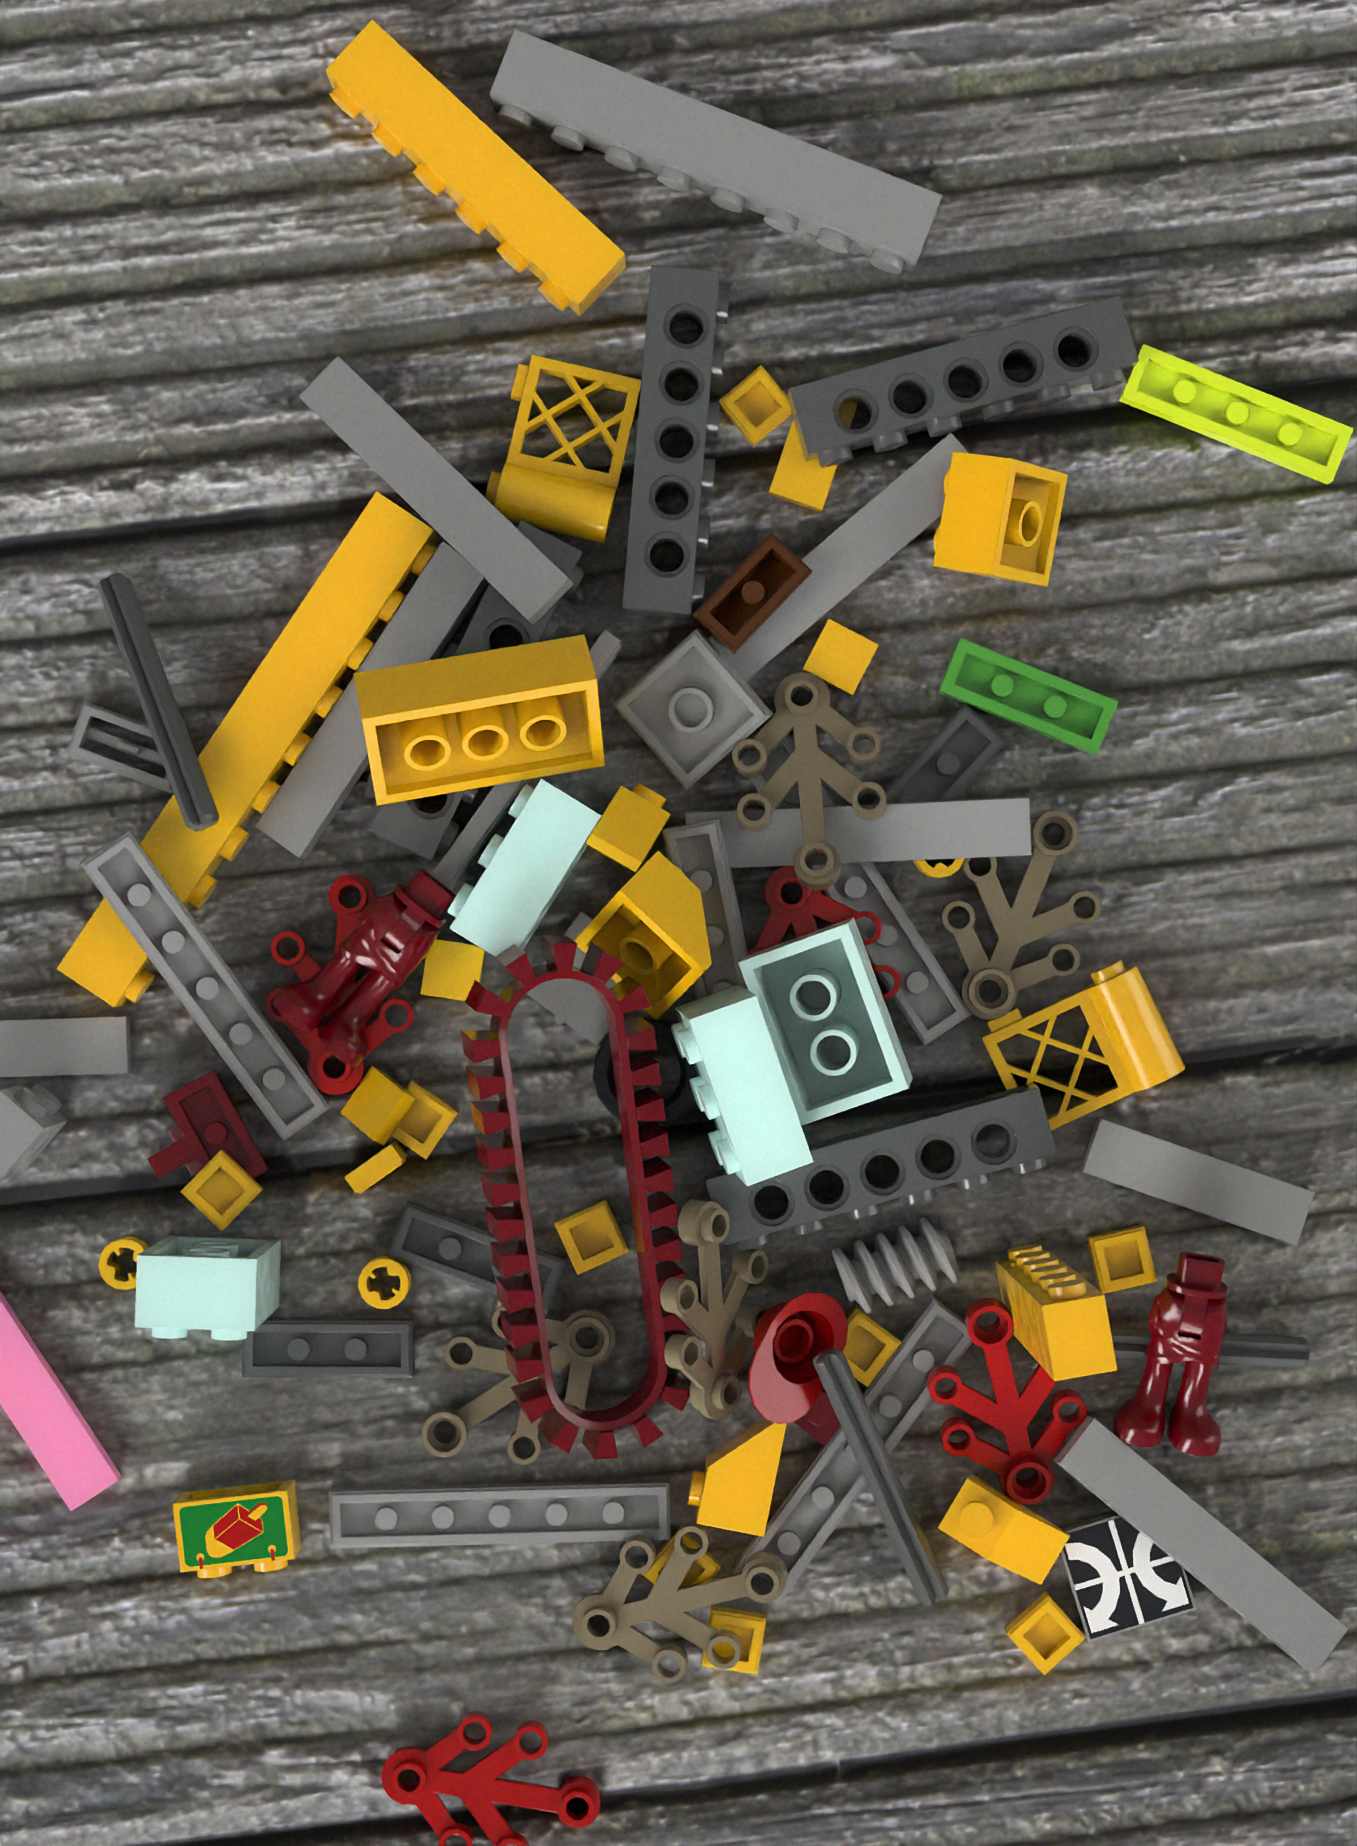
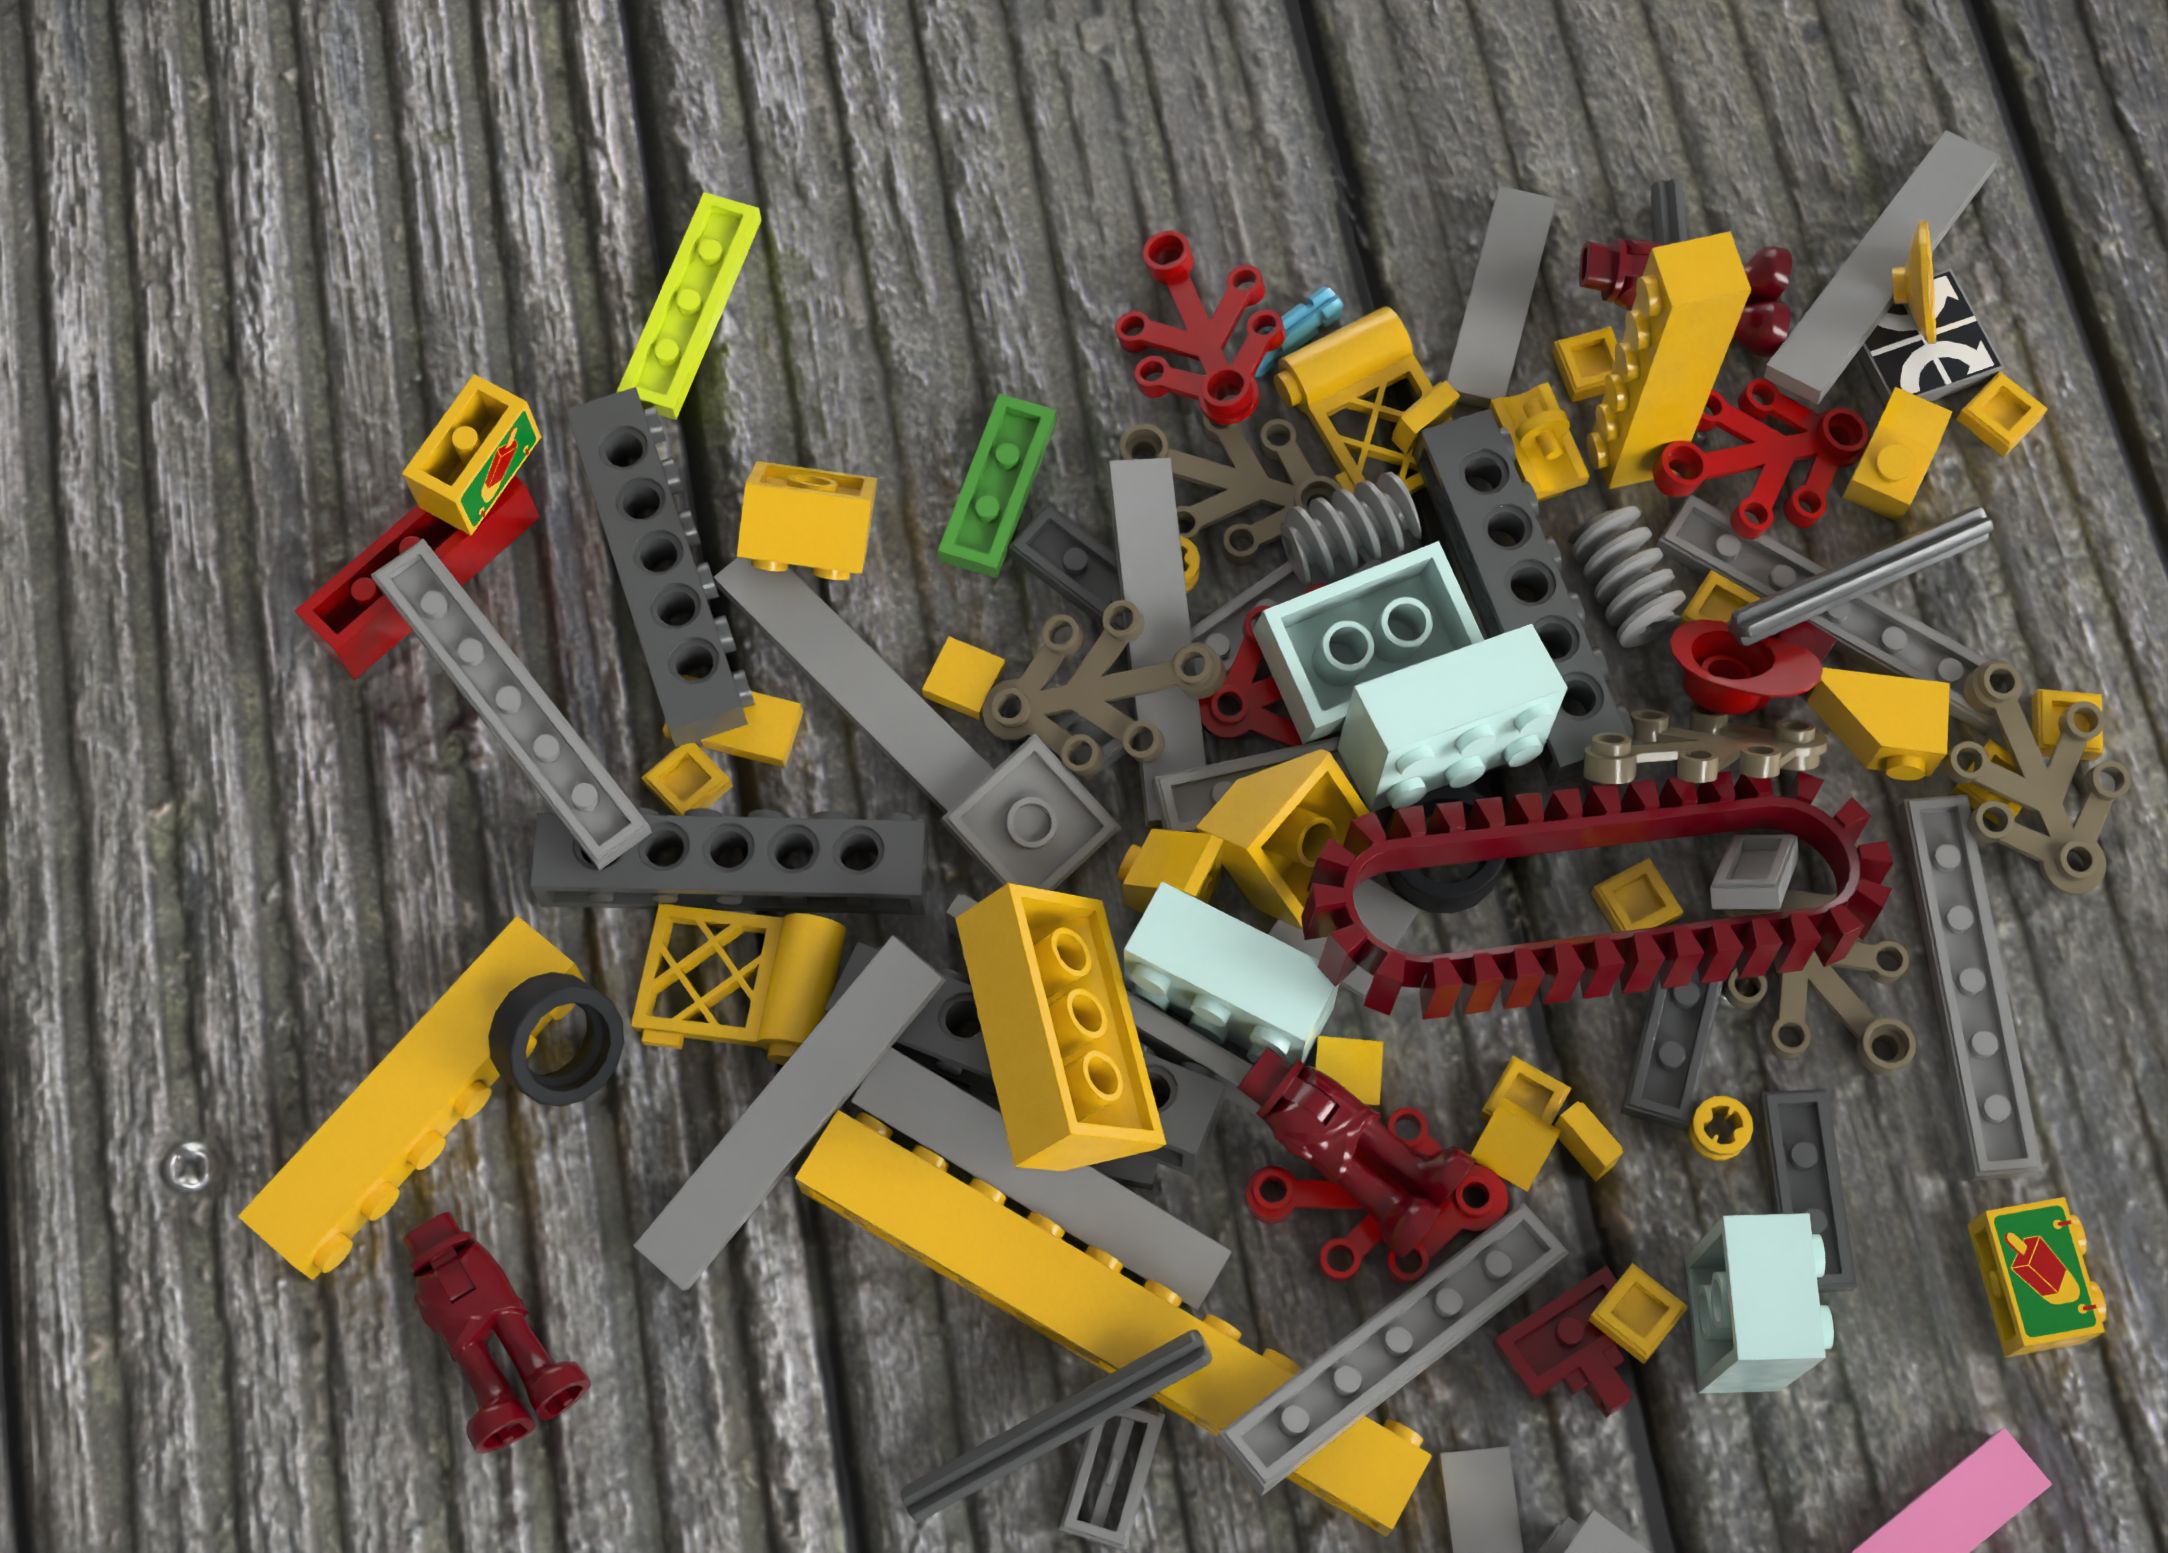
camera: 90 degrees left, 20 degrees down
yellow bush [98,1236,149,1290] -> none
light grey brick [490,29,943,274] -> none
reddish brown slope [692,533,813,654] -> none
none -> red brick [295,475,540,680]
none -> light grey tile [371,539,652,871]
none -> yellow brick [402,374,541,536]
none -> dark red piece [403,1212,591,1454]
none -> black tyre [488,972,624,1107]
none -> red plant [1115,230,1286,425]
none -> medium azure axle [1239,287,1343,377]
none -> light grey piece [1280,472,1421,587]
none -> yellow tile [1391,380,1460,455]
none -> yellow hips [1489,382,1590,502]
none -> light grey tile [1710,835,1799,909]
none -> yellow dish [1892,220,1936,344]

